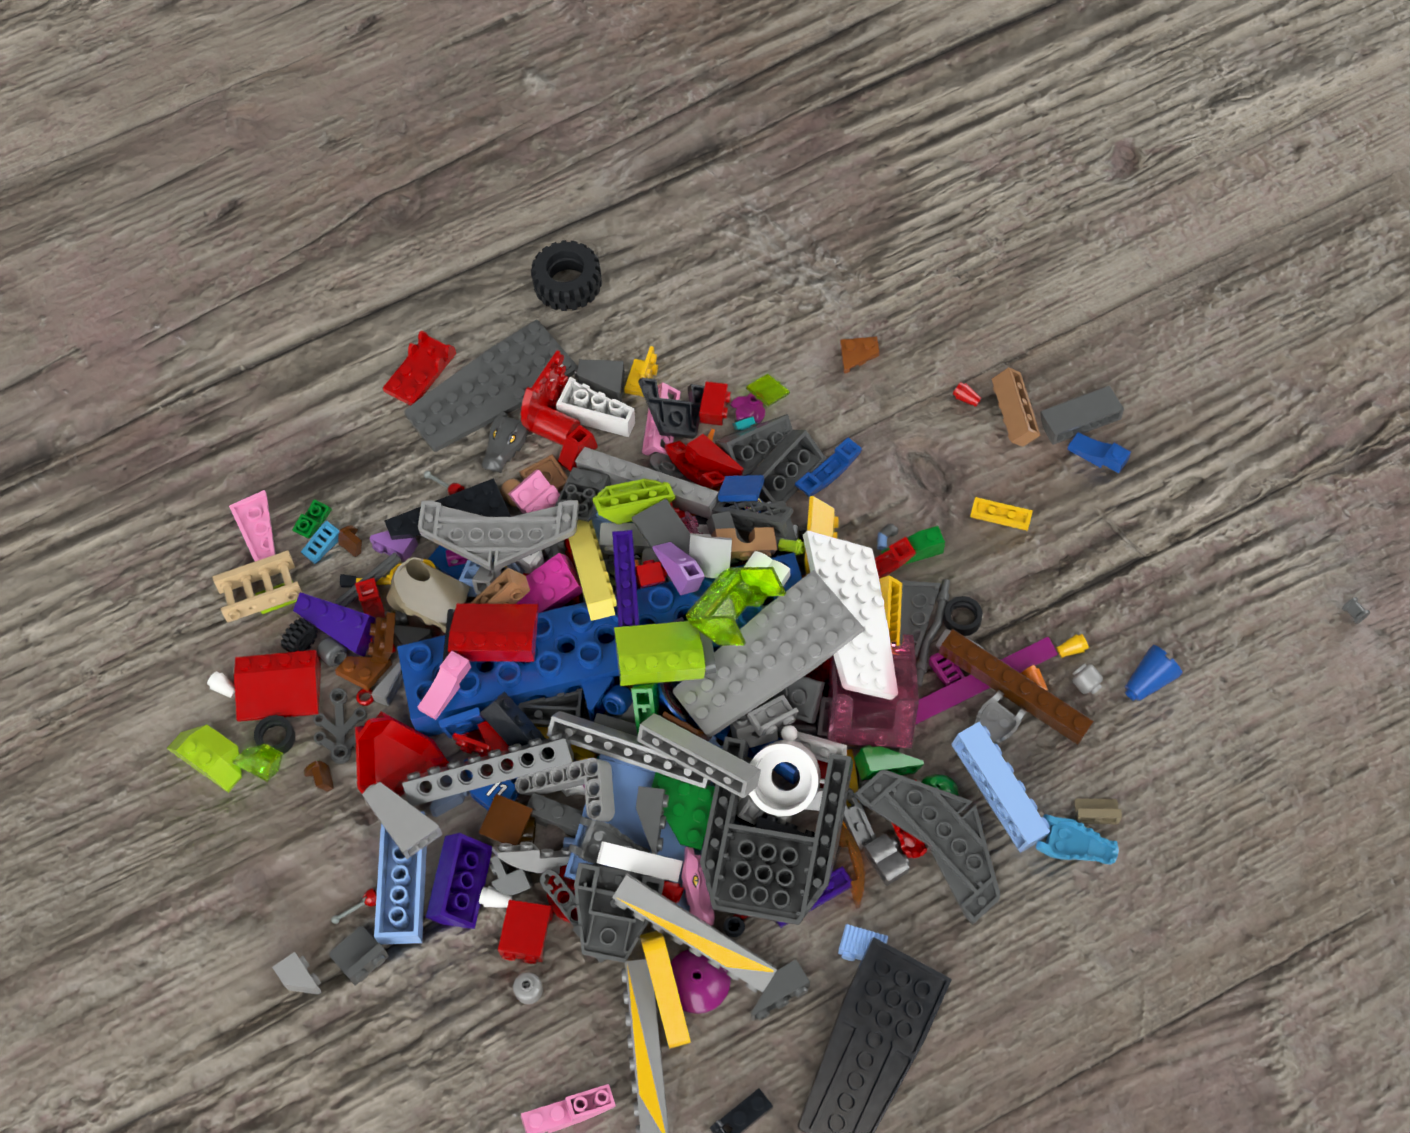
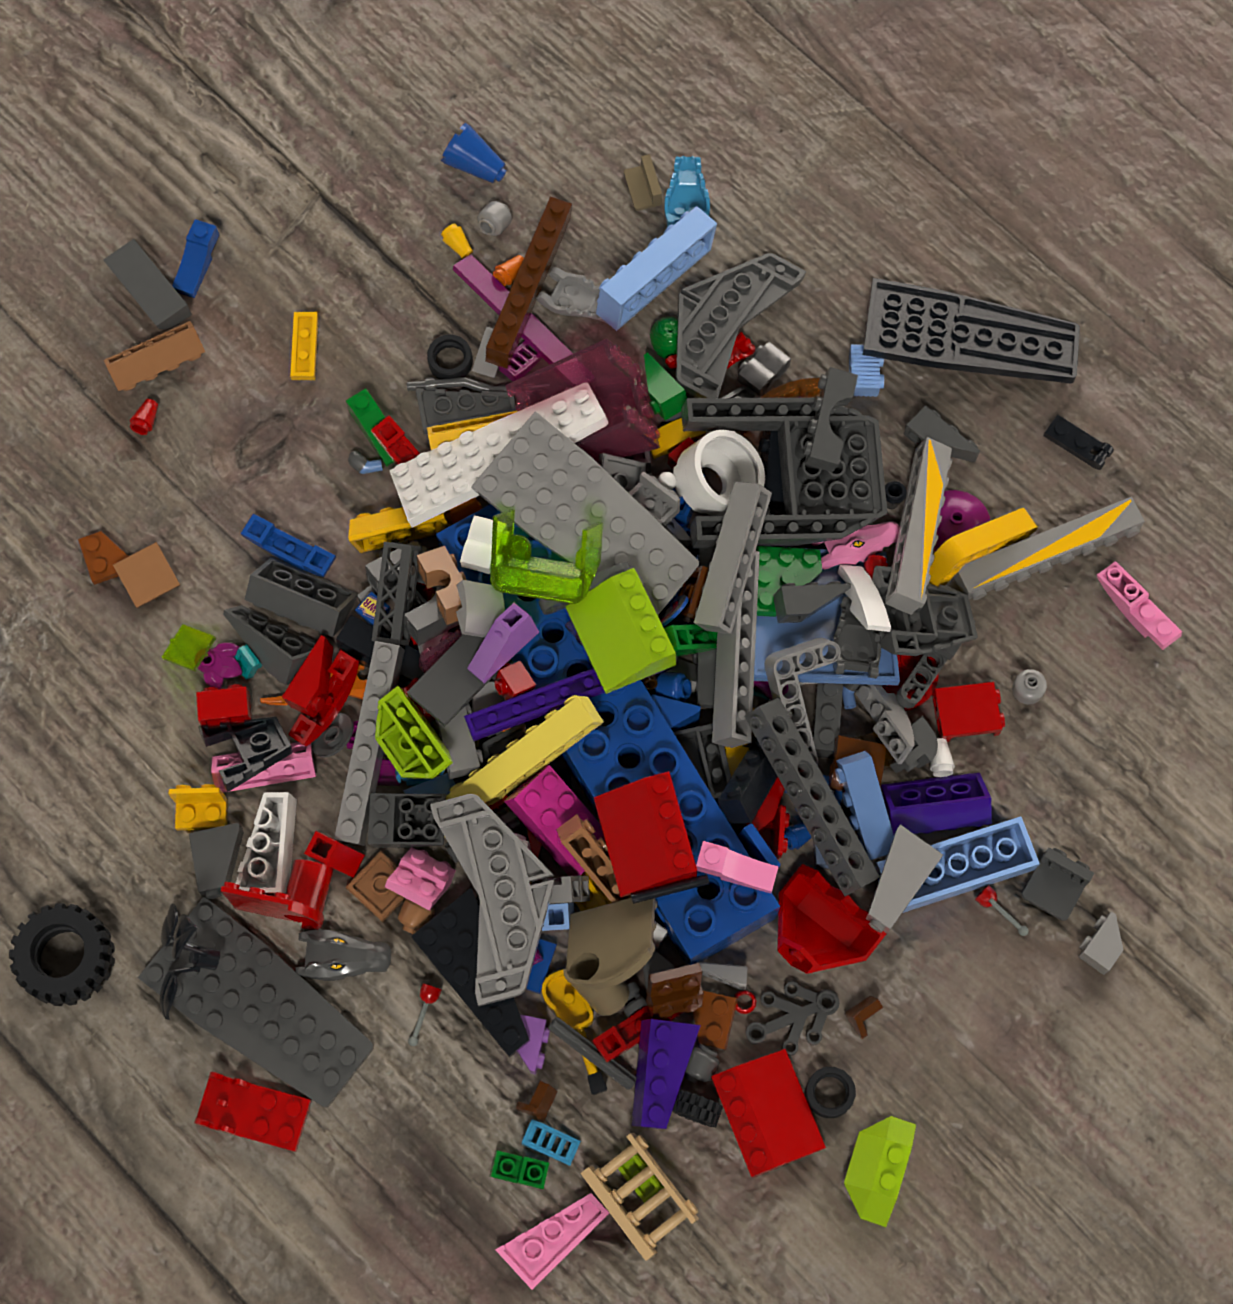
camera: 110 degrees left, 10 degrees up
white cone [207,671,235,699] -> none
clear neon green slope [232,744,283,782] -> none
blue tile [718,475,764,502] -> none
lime pin [778,538,805,555] -> none
white tile [794,731,847,763] -> none
none -> medium nougat tile [113,542,181,608]
none -> black plant [160,903,220,1020]
none -> dark grey arch [803,367,858,472]
none -> medium blue brick [835,751,894,860]

